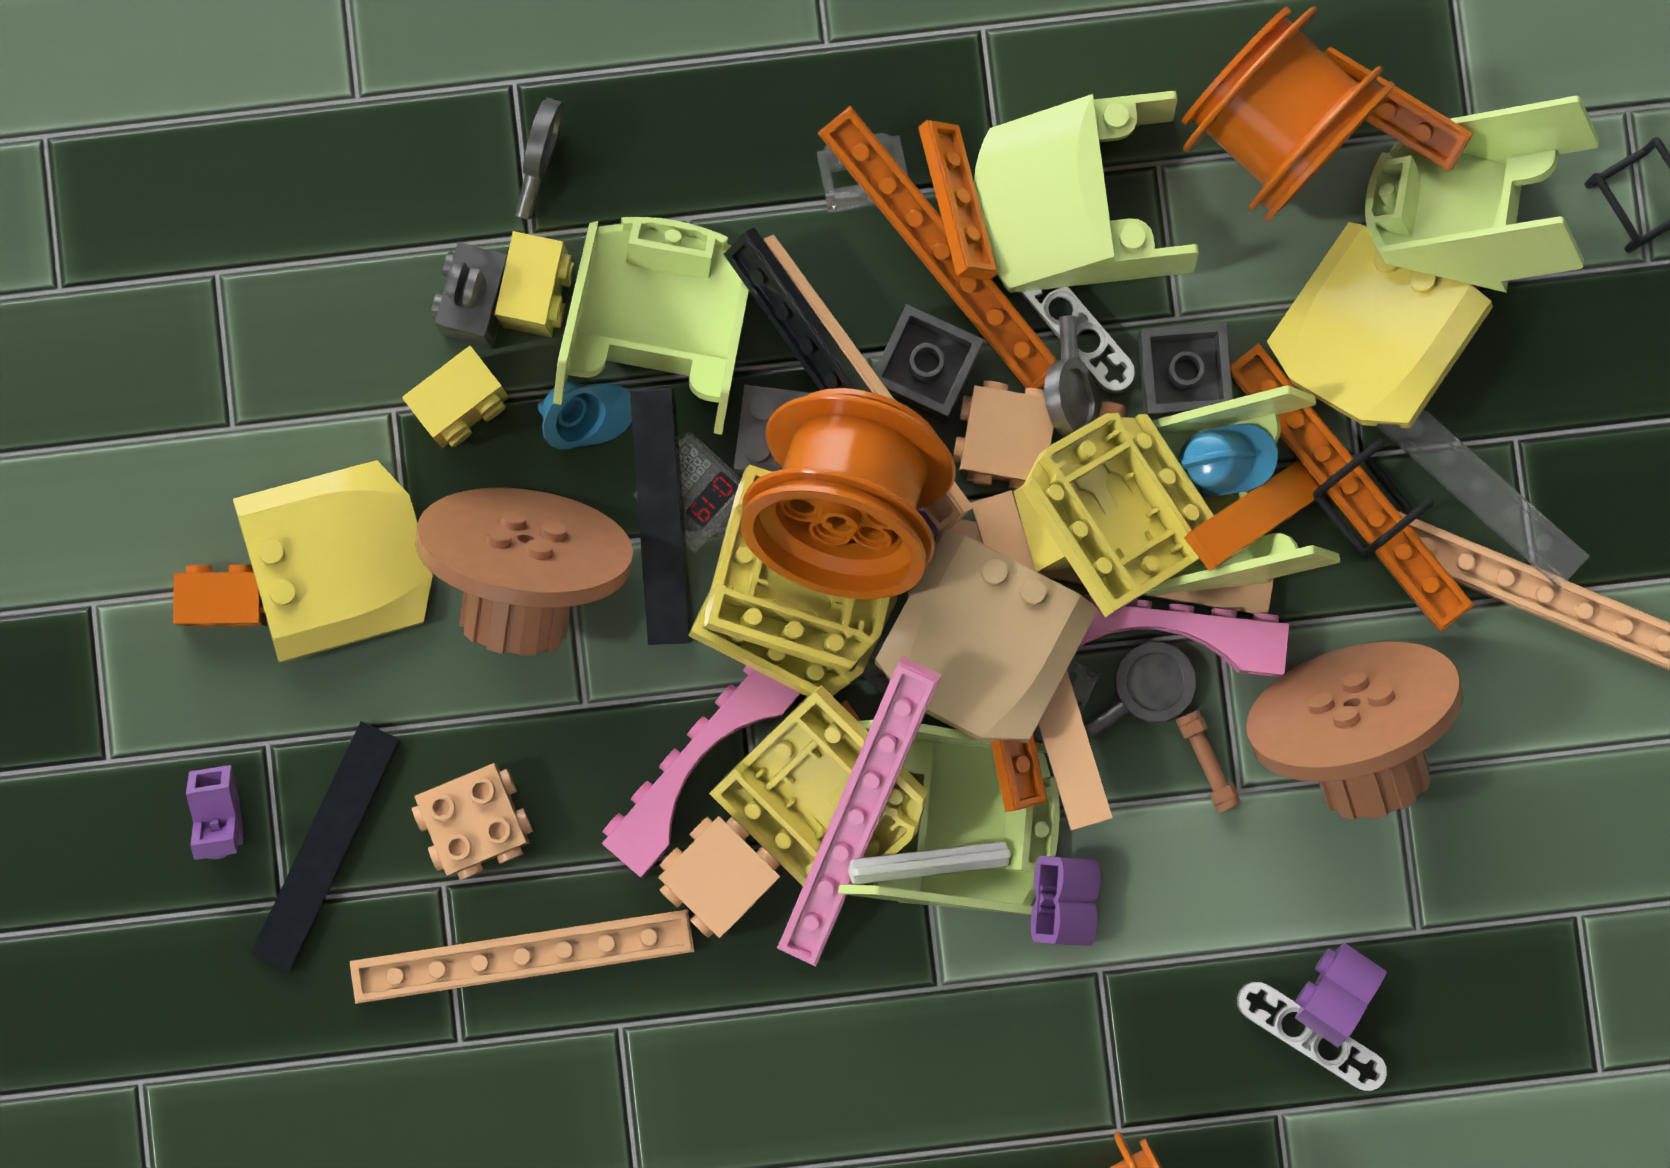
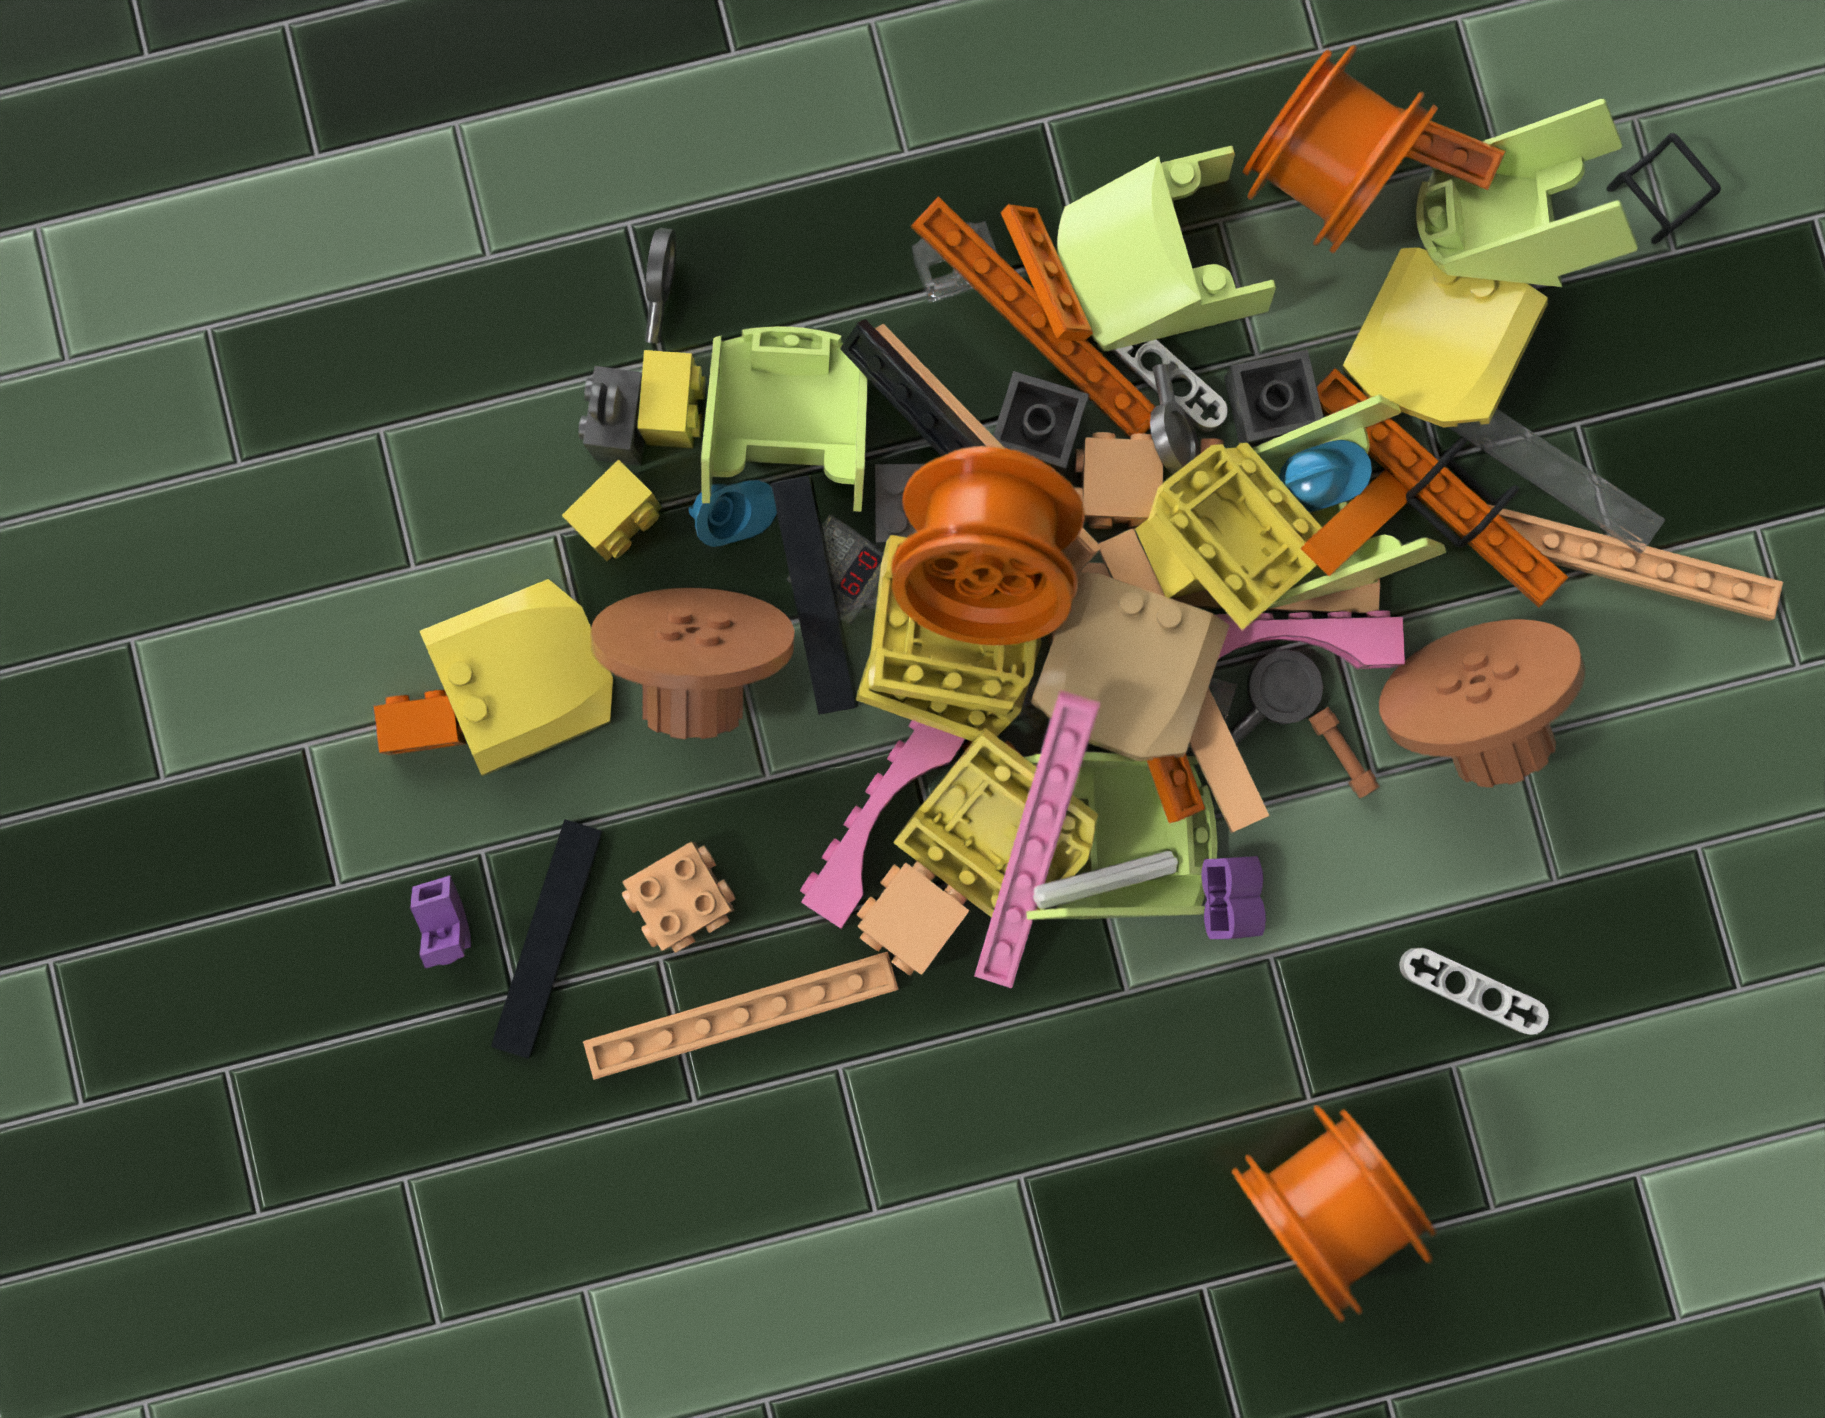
camera: 10 degrees left, 0 degrees up
medium lavender brick [1295,943,1387,1047] -> none

